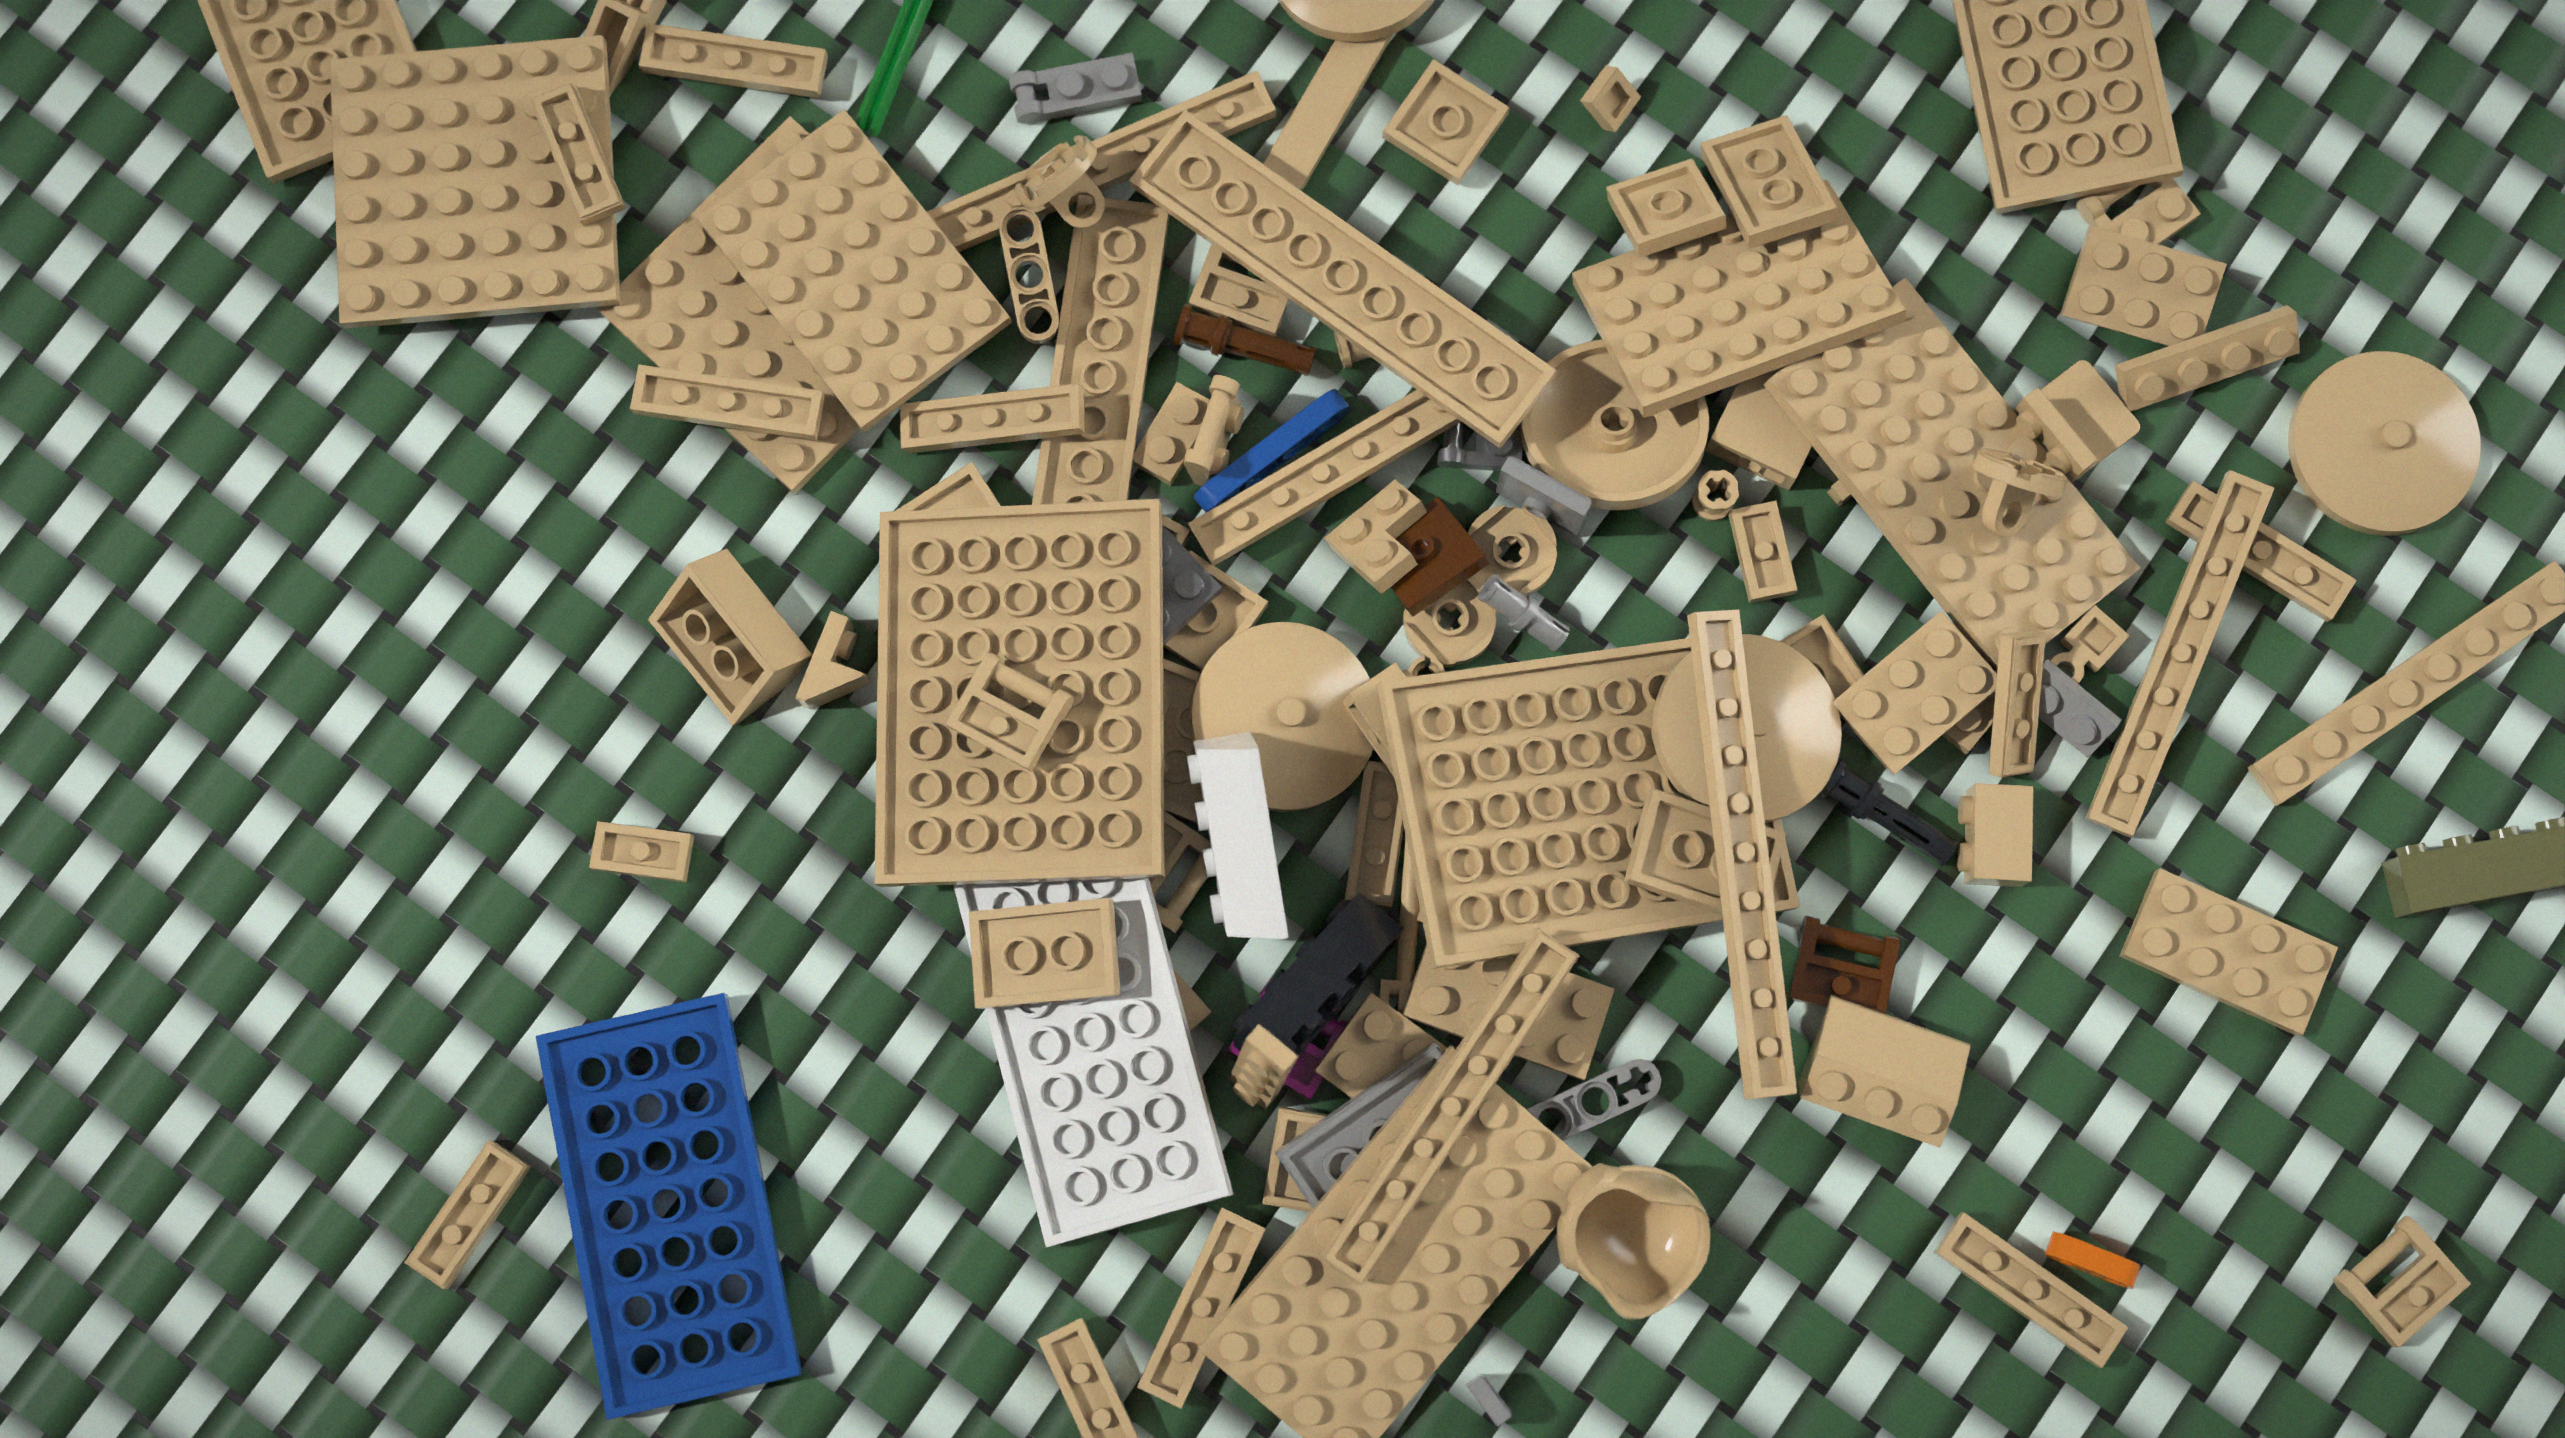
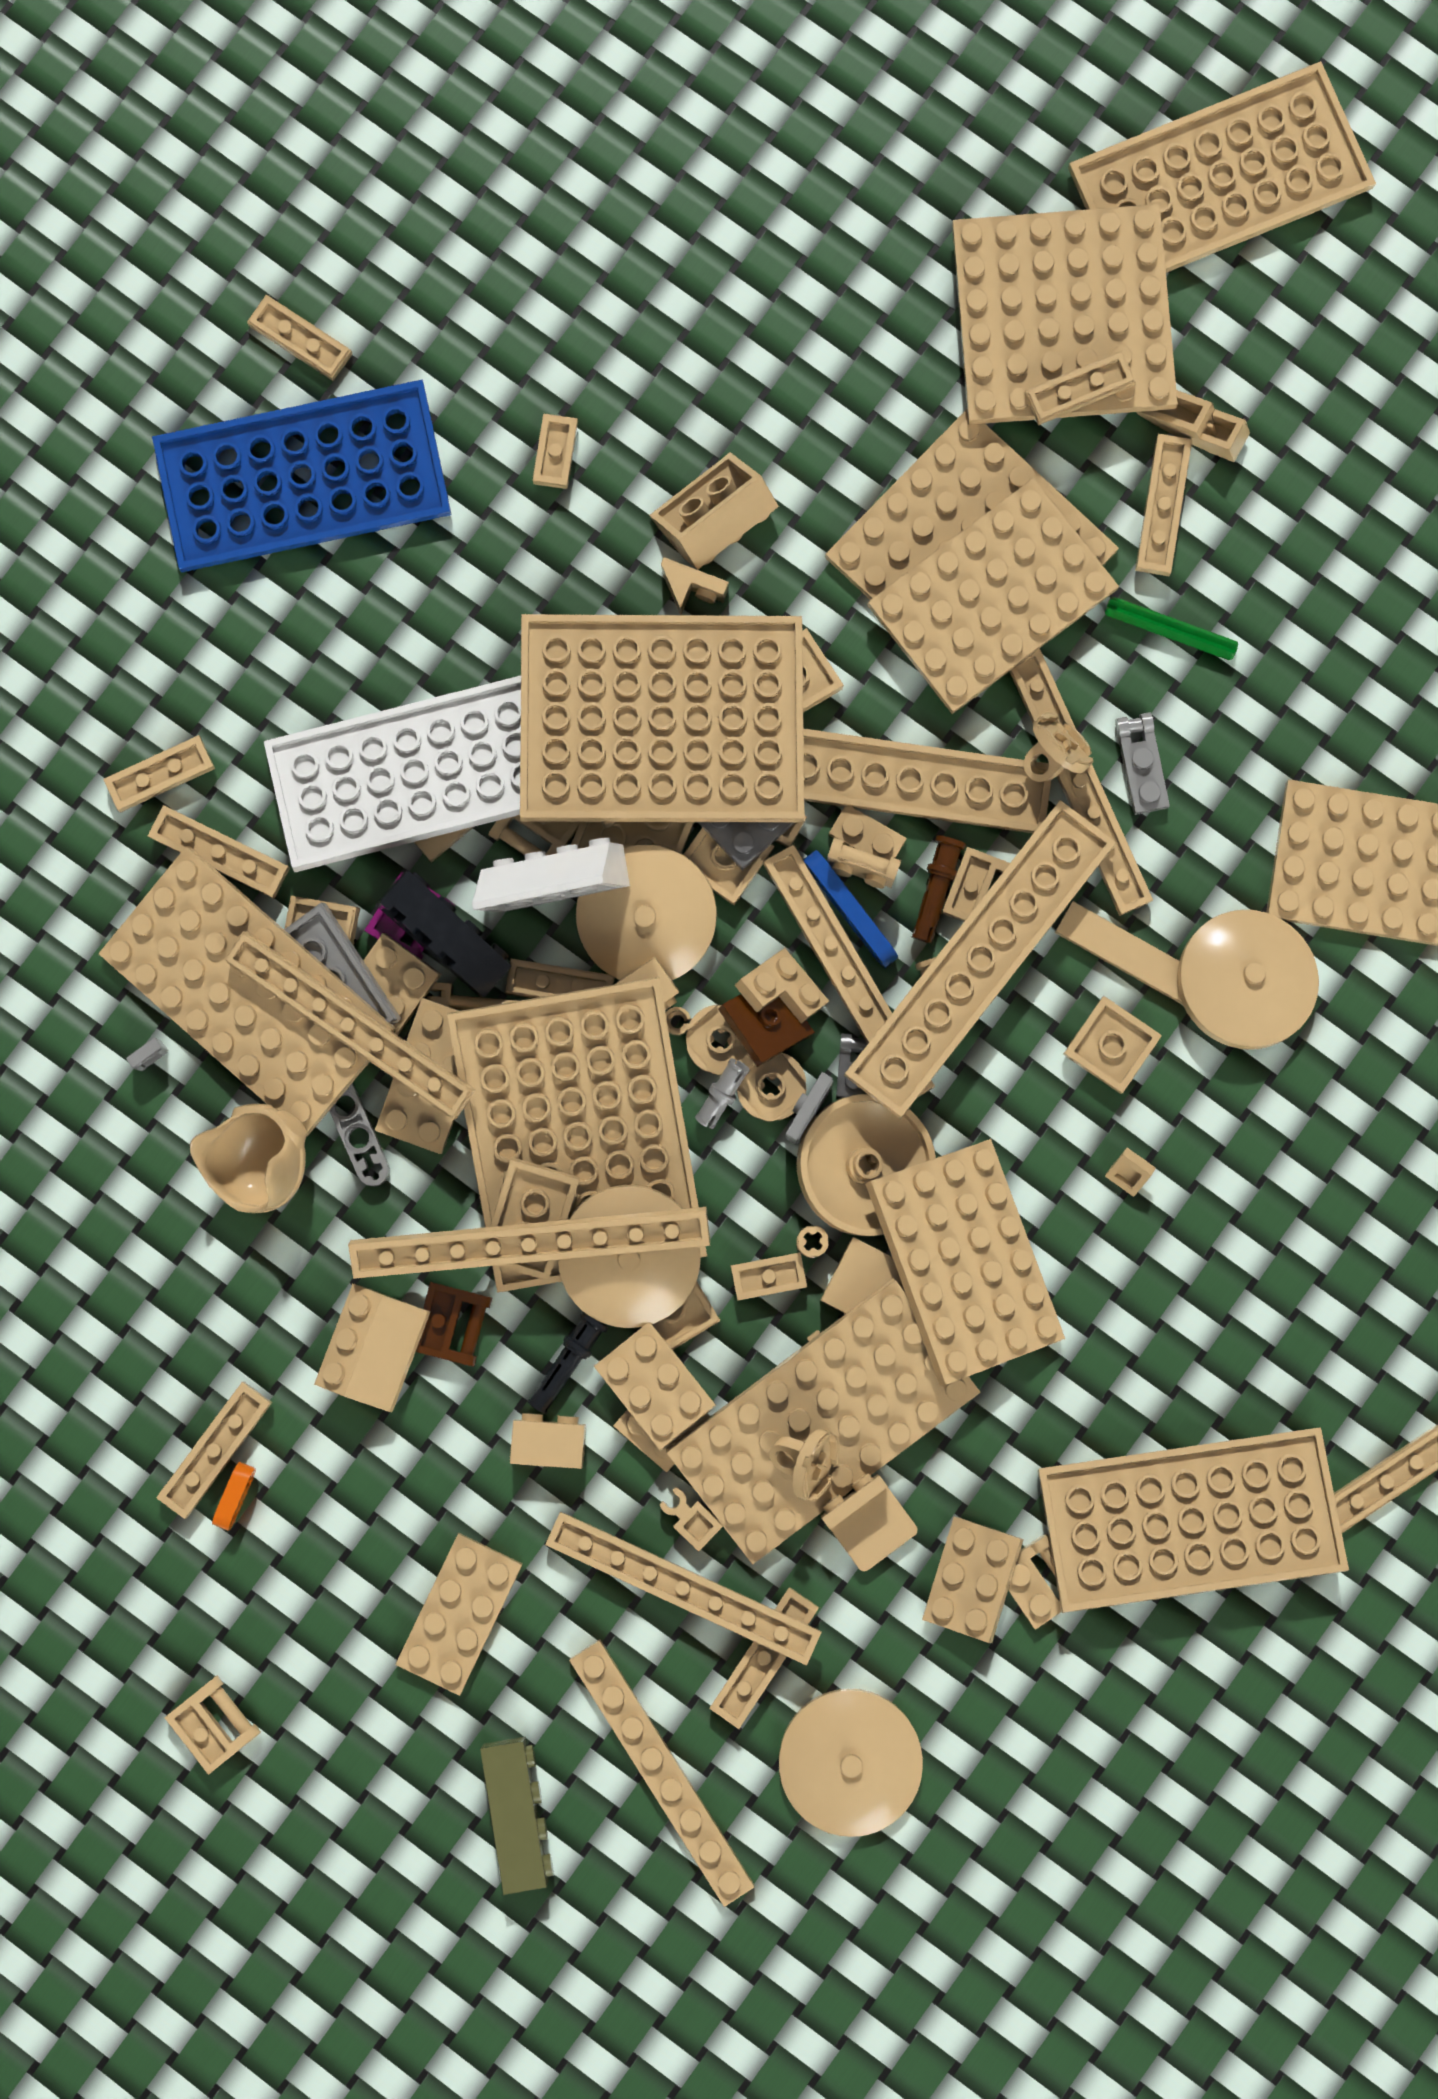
camera: 90 degrees right, 5 degrees up
tan plate [630,364,825,440] -> none
tan plate [900,383,1085,453] -> none
tan plate [945,652,1074,772] -> none
tan plate [969,898,1120,1009] -> none
tan beam [1000,207,1059,344] -> none
tan plate [1229,1024,1298,1110] -> none
tan plate [1606,158,1727,258] -> none
tan plate [1700,115,1838,249] -> none
tan tile [1988,630,2045,778] -> none
light grey plate [2038,659,2121,758] -> none
tan plate [2115,305,2300,412] -> none

